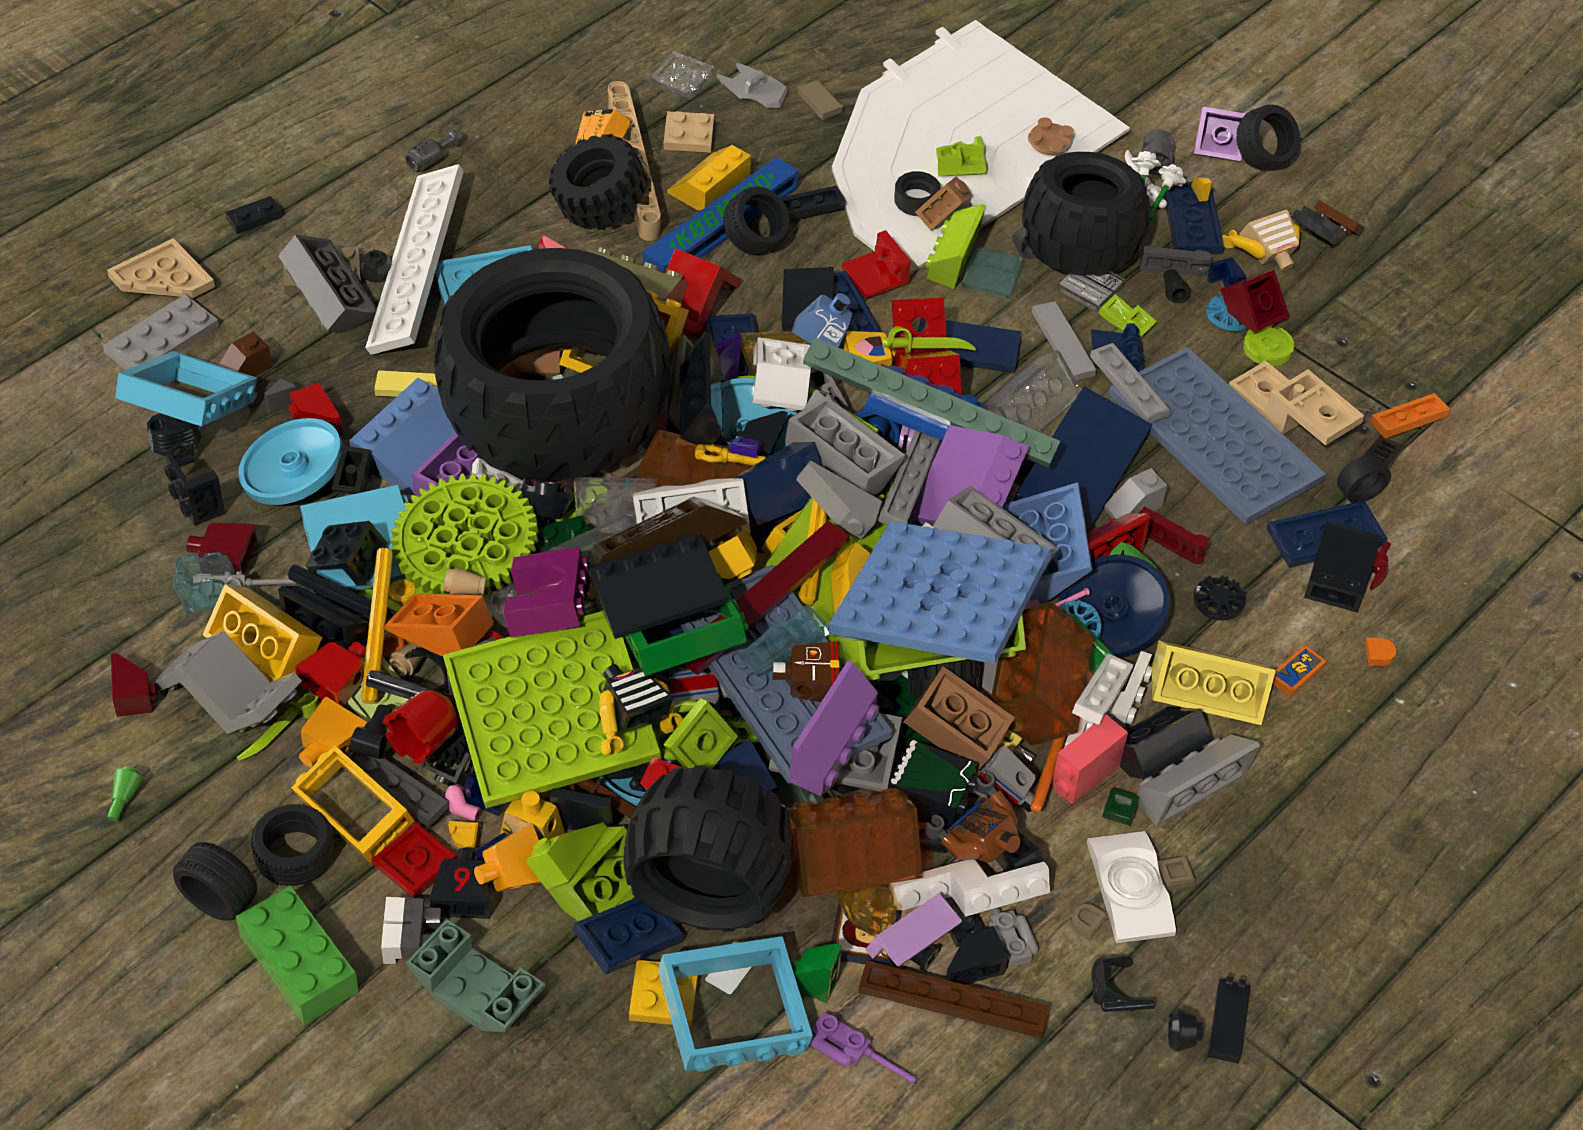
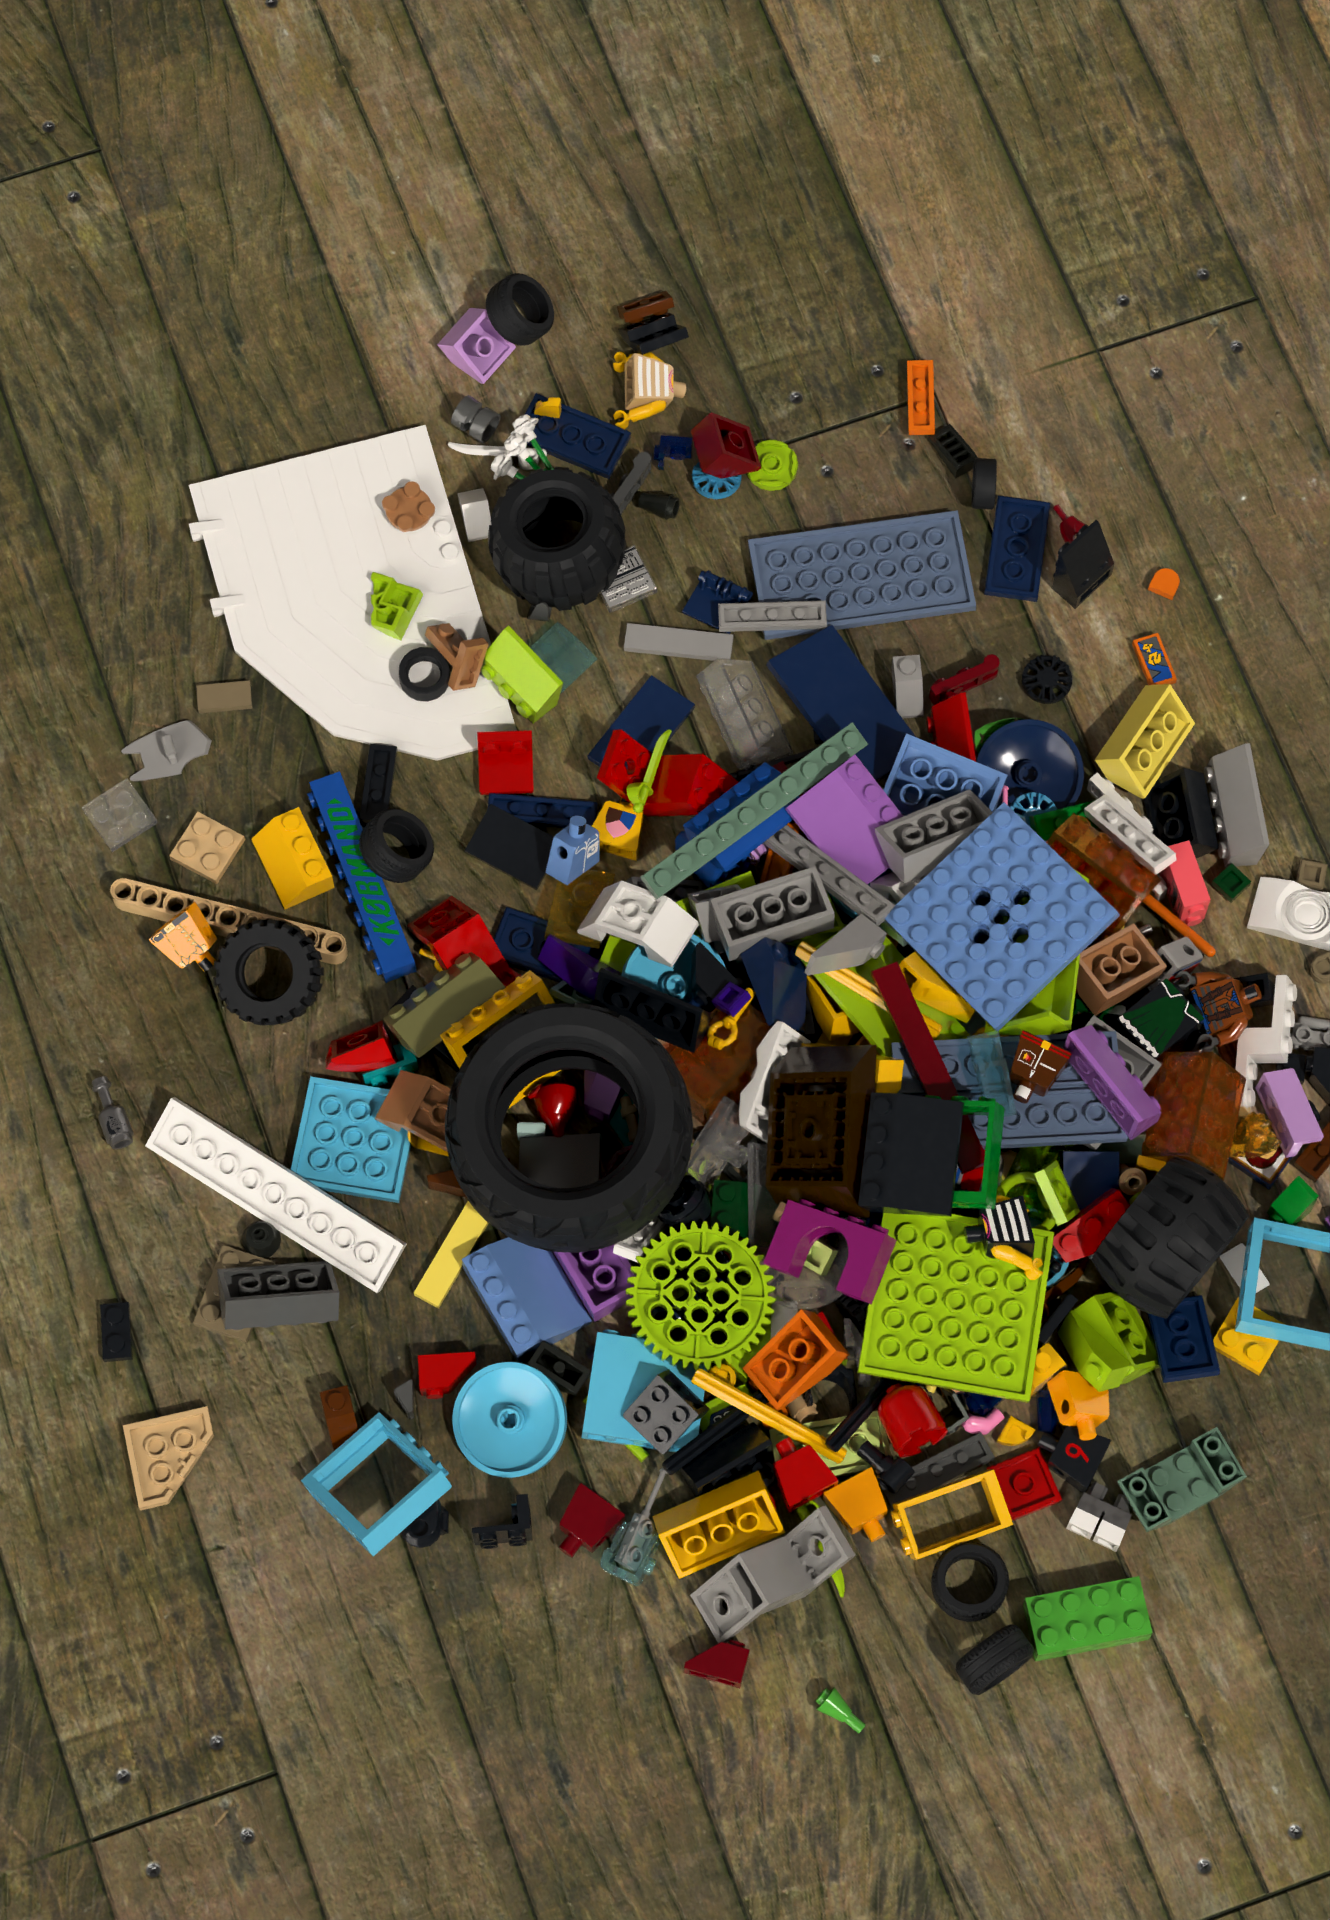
camera: 60 degrees left, 20 degrees up
light grey plate [103,294,219,370] -> none
tan cone [443,567,487,595] -> none
lime slope [1098,294,1157,337] -> none
tan bracket [1229,361,1364,445] -> none

